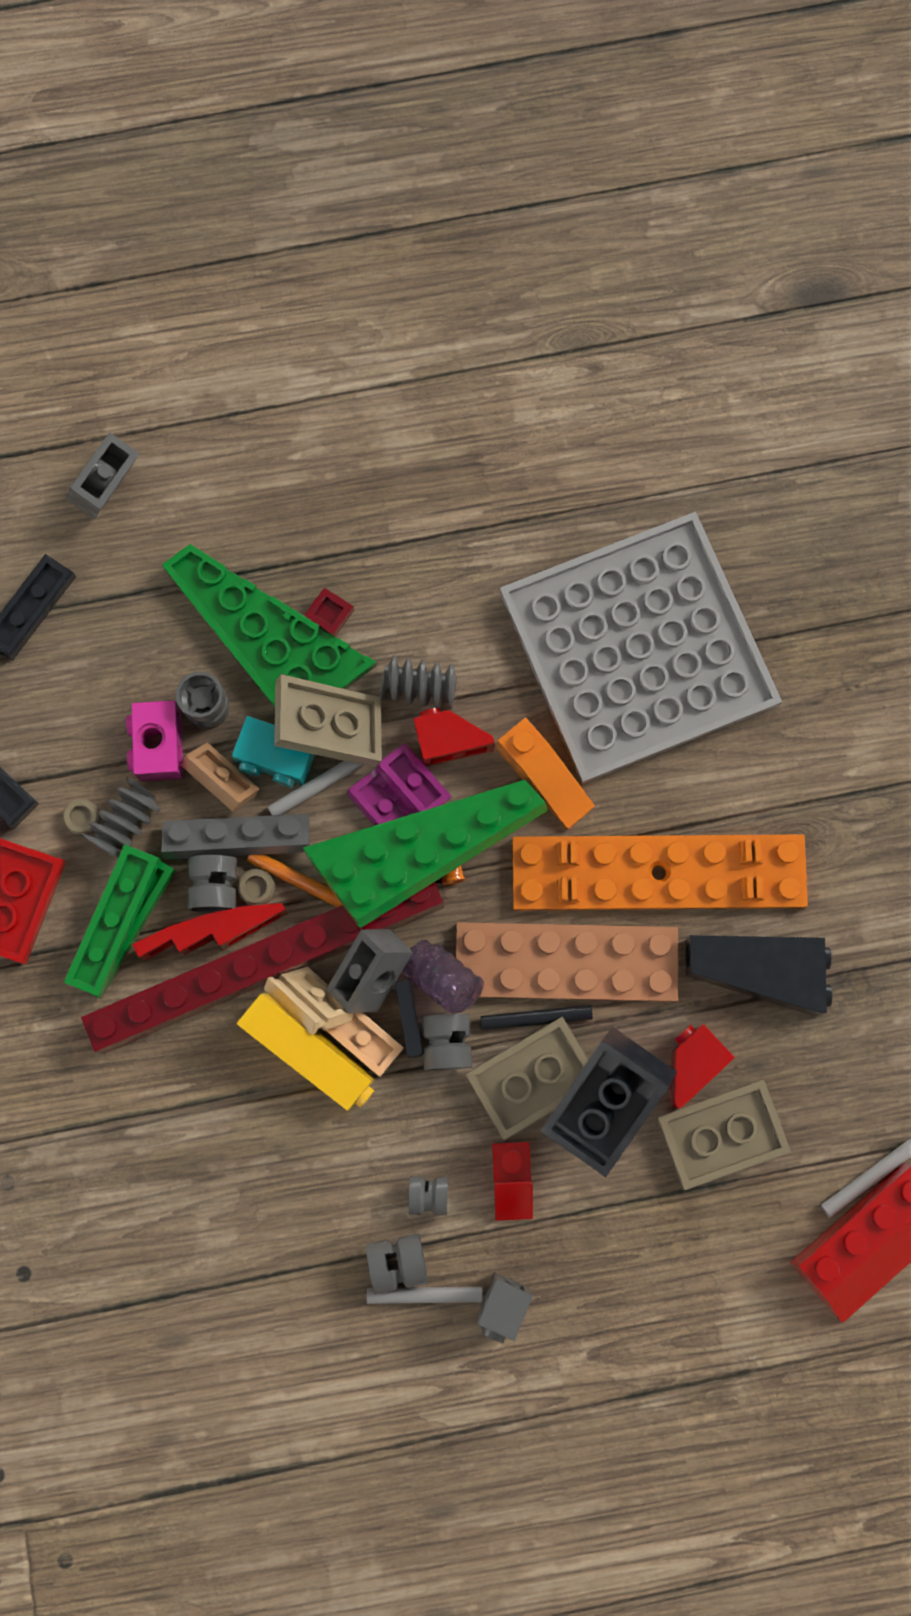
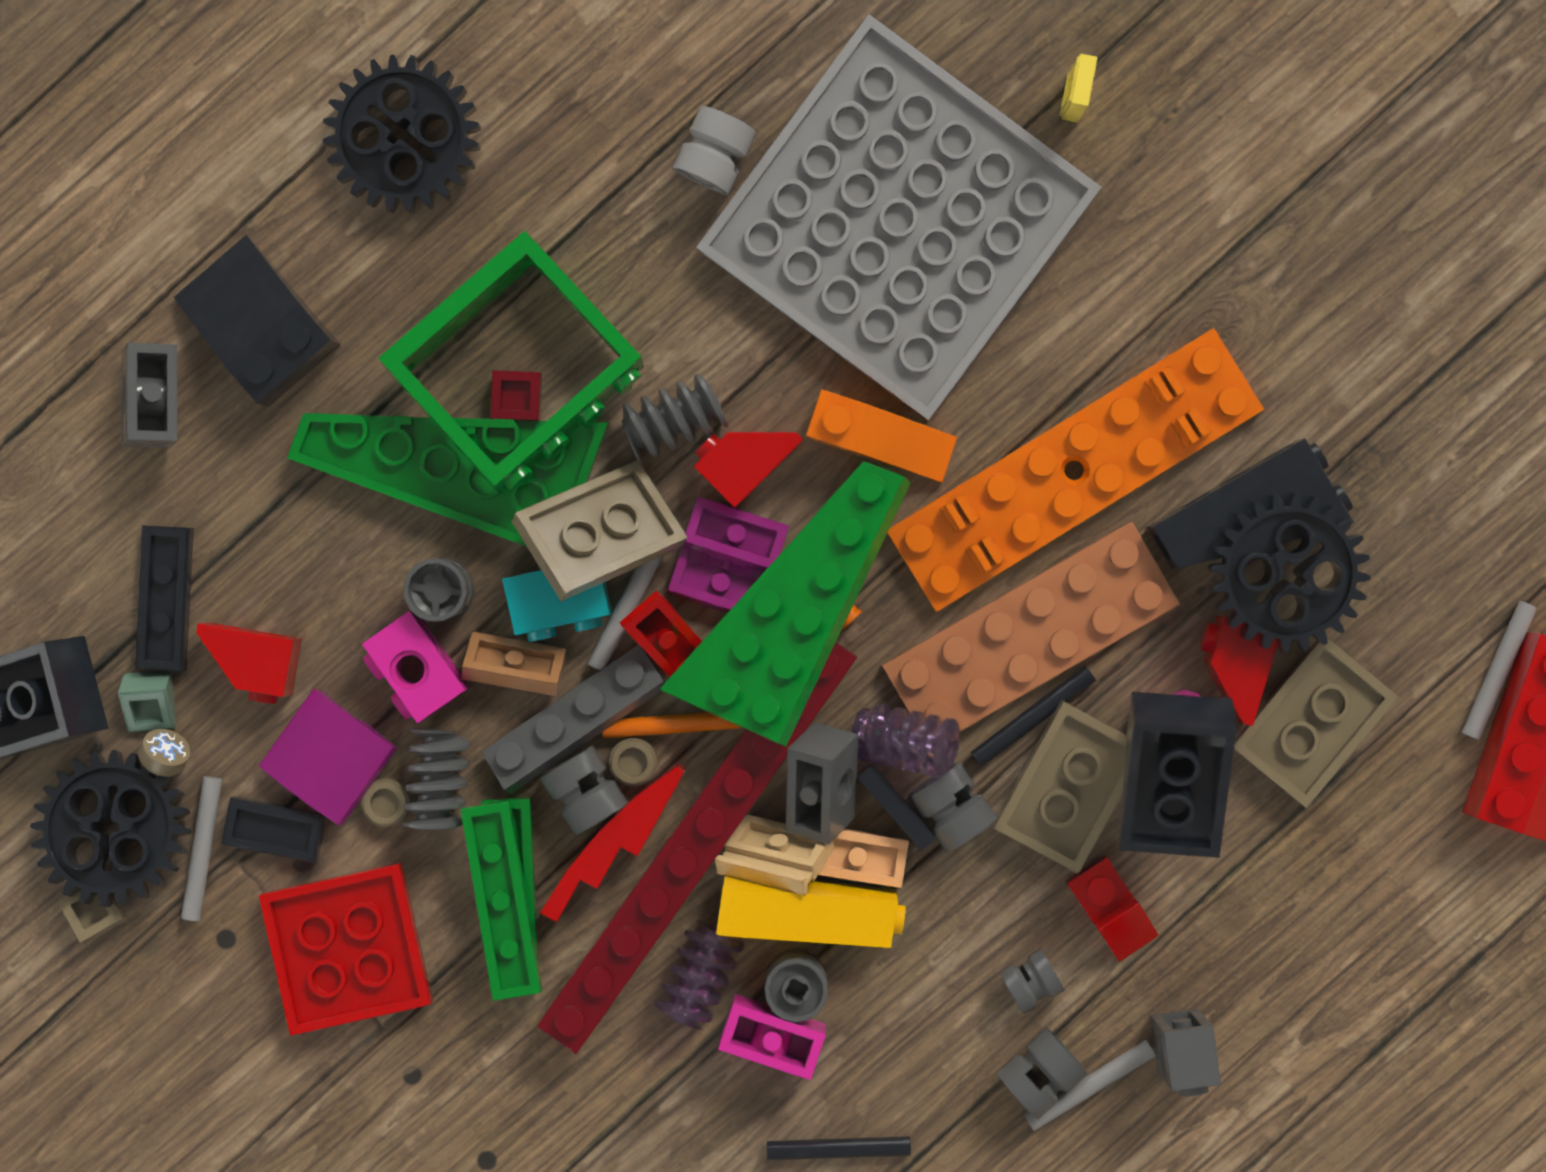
camera: 25 degrees left, 10 degrees up
none -> black slope [174,235,341,407]
none -> red slope [196,622,302,704]
none -> magenta slope [259,688,397,826]
none -> black gear [322,54,481,214]
none -> green window [378,230,644,495]
none -> red slope [619,591,703,677]
none -> piece [652,920,745,1030]
none -> light grey wheel [672,106,757,195]
none -> dark pink brick [718,994,826,1080]
none -> dark grey wheel [765,948,828,1022]
none -> black bar [767,1136,911,1161]
none -> light yellow tile [1060,54,1098,123]
none -> black gear [1208,493,1371,653]

